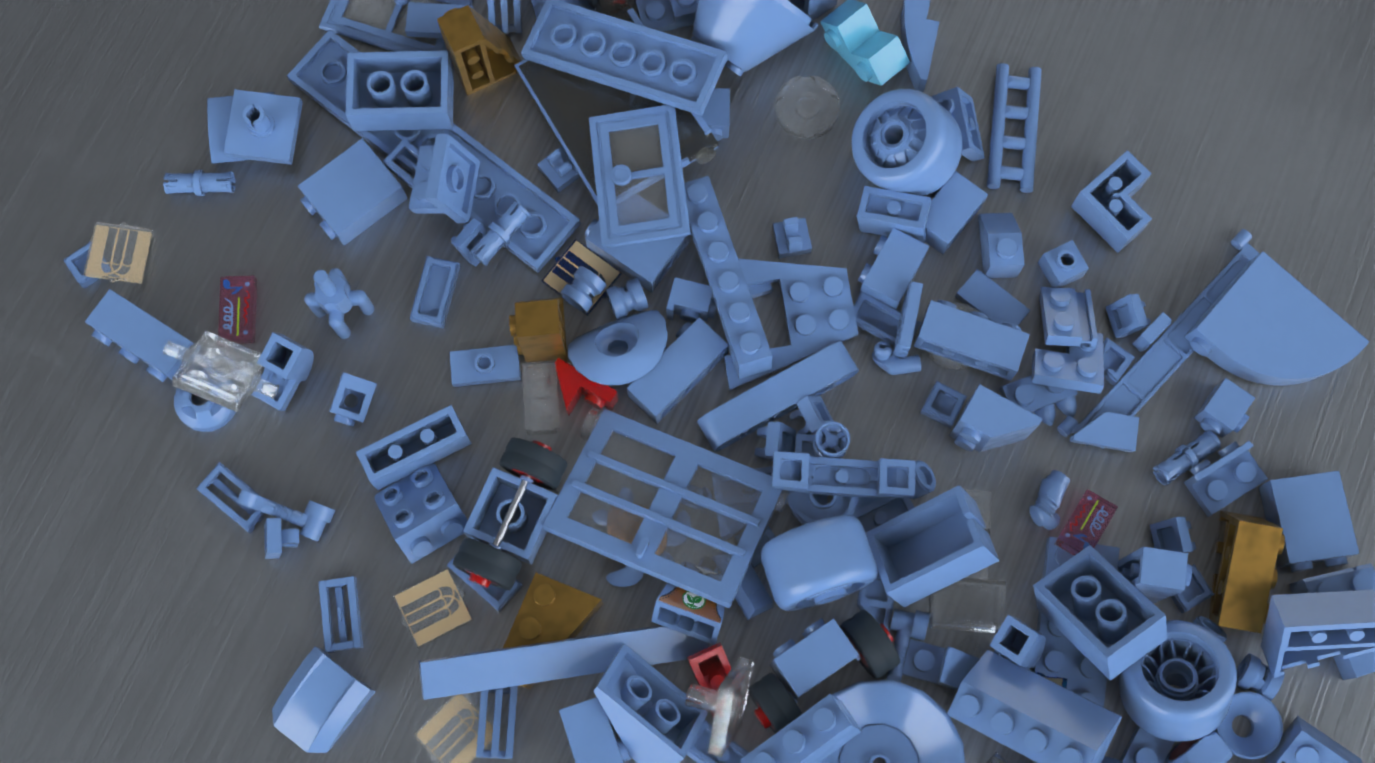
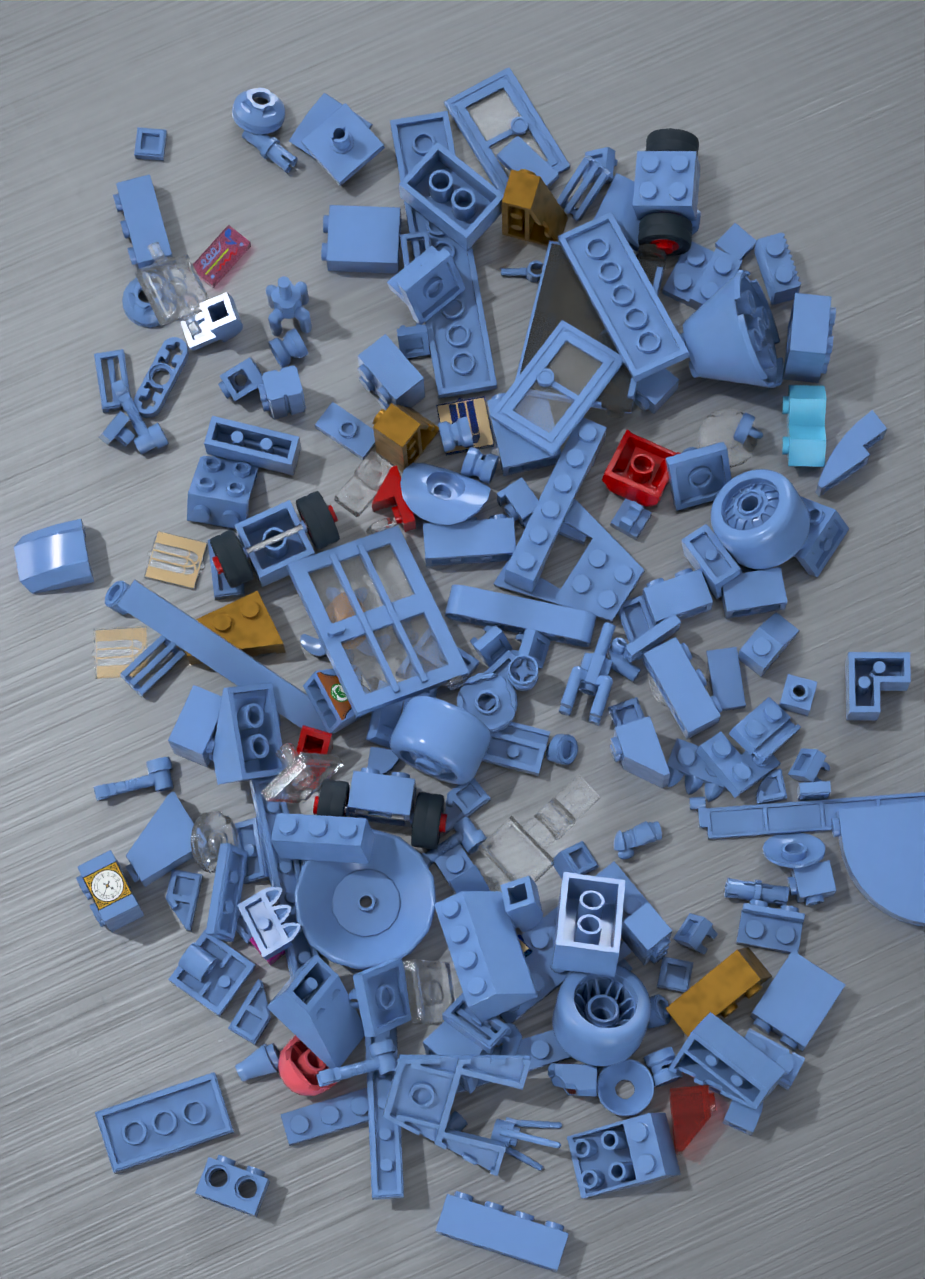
camera: 45 degrees right, 0 degrees up
clear piece [83,222,153,284] -> none
medium blue tile [318,576,363,653] -> none
medium blue tile [409,256,461,329] -> none
medium blue pin [470,201,531,266] -> none
medium blue tile [537,146,580,193] -> none
medium blue slope [772,451,916,498] -> none
medium blue piece [866,485,1000,607] -> none
medium blue bar [987,63,1042,193] -> none
clear pink tile [1055,489,1118,556] -> none
medium blue tile [1070,411,1140,453] -> none
none -> medium blue tile [105,580,130,615]
none -> medium blue beam [134,337,189,418]
none -> medium blue piece [232,88,285,134]
none -> medium blue brick [258,365,306,420]
none -> medium blue wheel [268,328,308,368]
none -> medium blue brick [357,334,425,410]
none -> medium blue tile [367,747,399,775]
none -> medium blue hand [501,260,543,283]
none -> medium blue slope [551,841,599,879]
none -> medium blue plant [559,622,616,725]
none -> red slope [602,430,681,507]
none -> medium blue tile [666,442,732,511]
none -> clear red slope [669,1085,716,1155]
none -> medium blue tile [733,413,763,444]
none -> medium blue dish [763,833,825,869]

